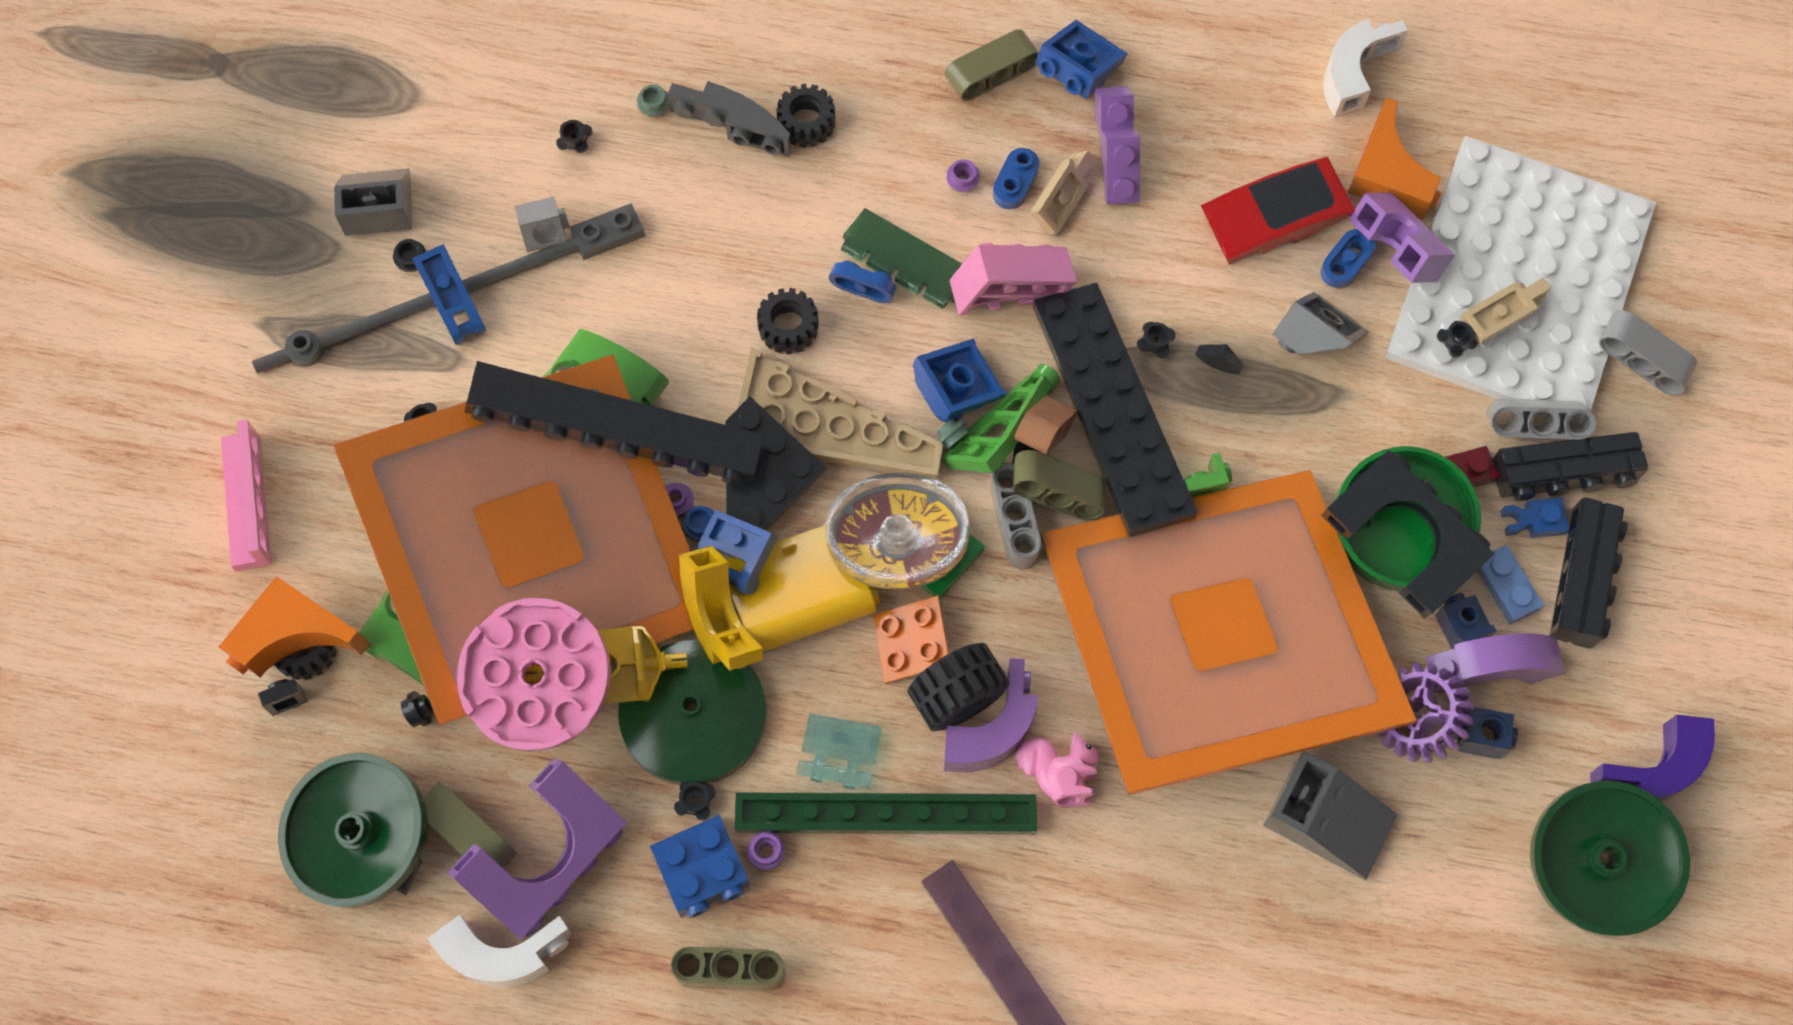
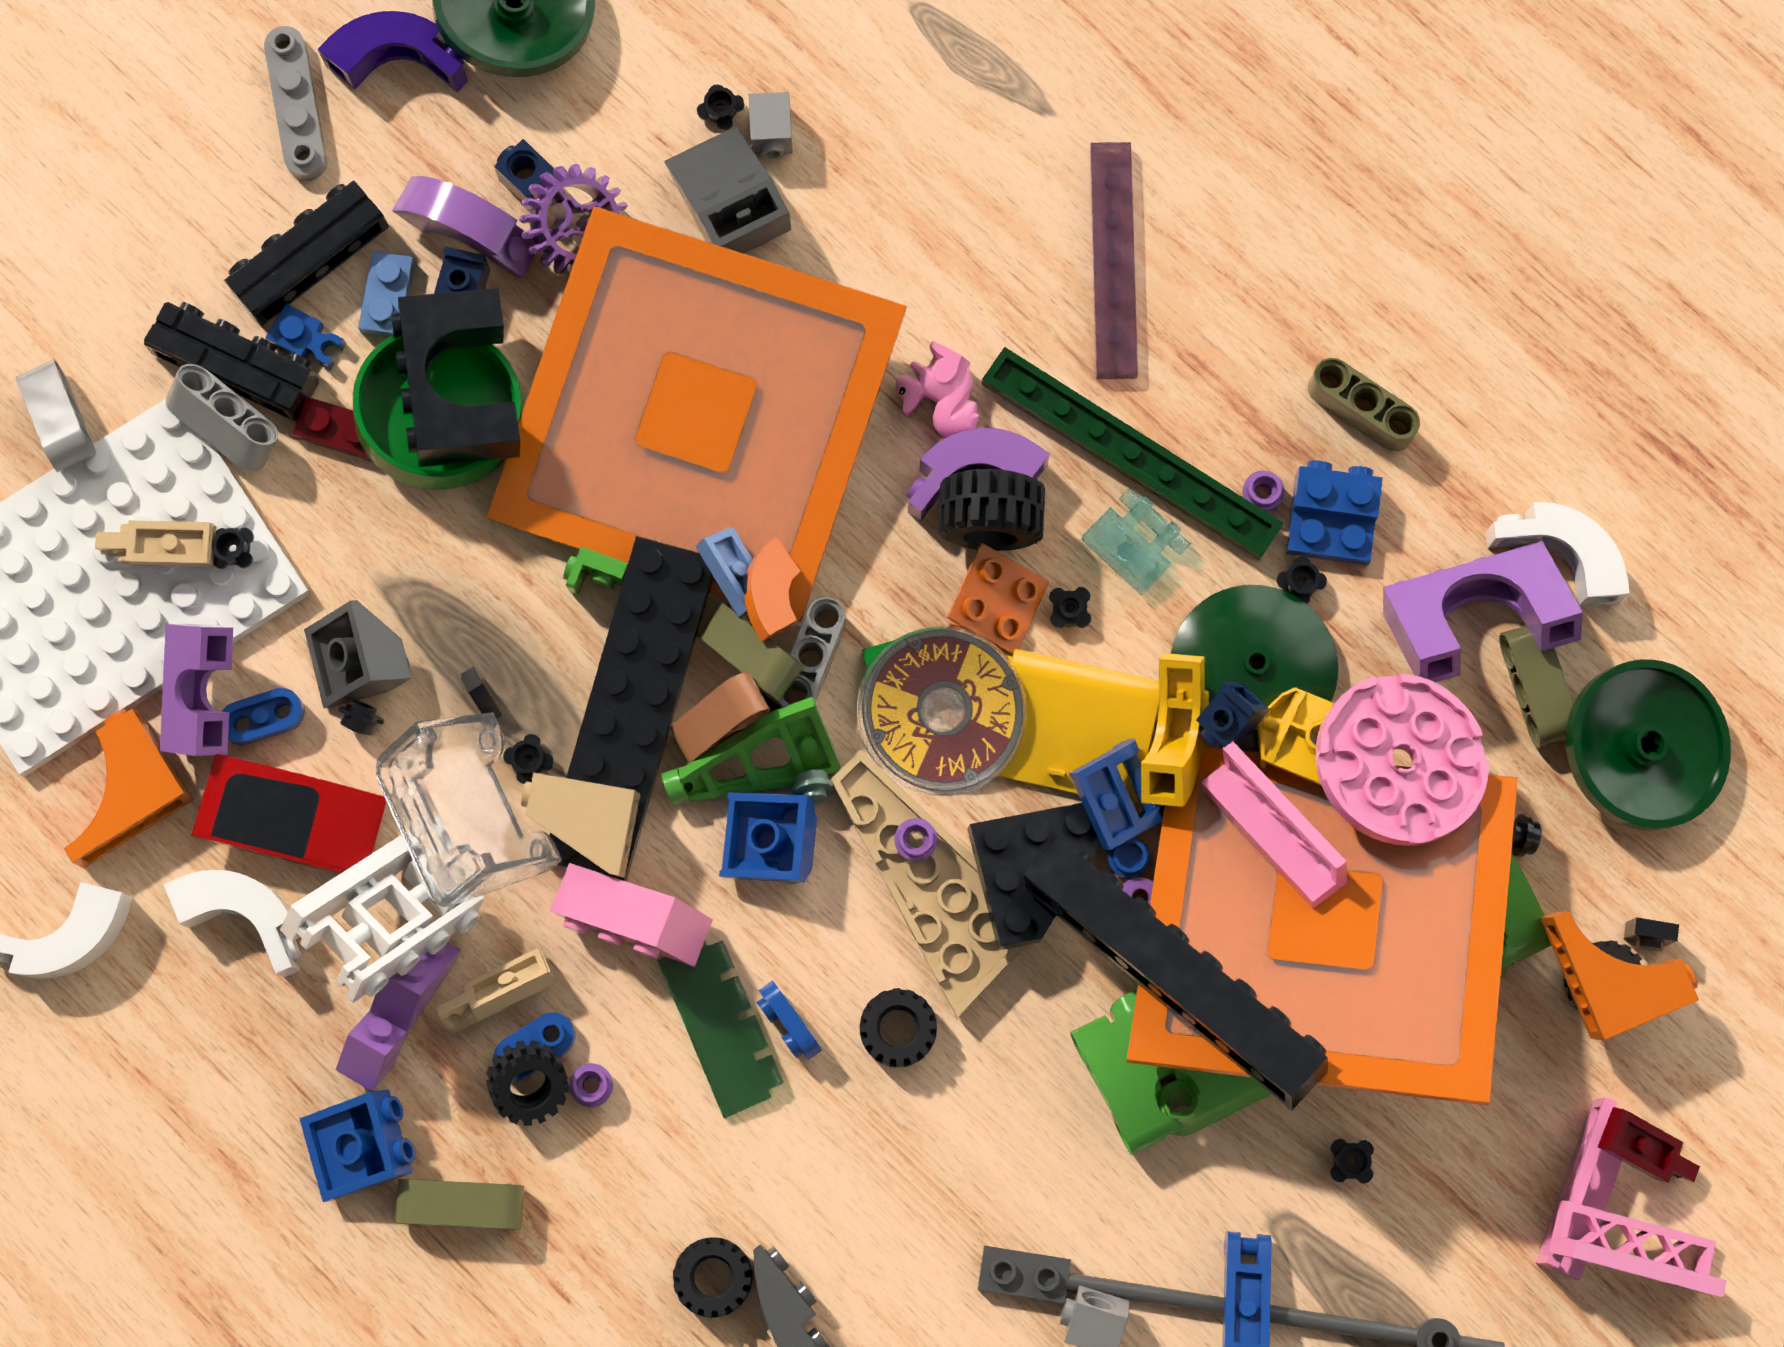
camera: 145 degrees left, 10 degrees up
none -> white arch [163,870,302,978]
none -> light grey plate [264,26,327,181]
none -> white fence [280,826,485,1003]
none -> black plate [338,700,385,735]
none -> clear windscreen [376,712,562,907]
none -> black tyre [486,1040,569,1126]
none -> tan slope [521,772,640,878]
none -> medium blue plate [695,527,753,618]
none -> black plate [697,84,744,131]
none -> orange tile [744,537,801,642]
none -> light grey brick [748,92,793,159]
none -> medium lavender plate [894,818,937,862]
none -> black plate [1049,587,1091,629]
none -> dark blue brick [1196,681,1270,749]
none -> bright pink fence [1201,741,1347,909]
none -> bright pink fence [1549,1200,1727,1297]
none -> dark red hinge [1597,1107,1700,1183]

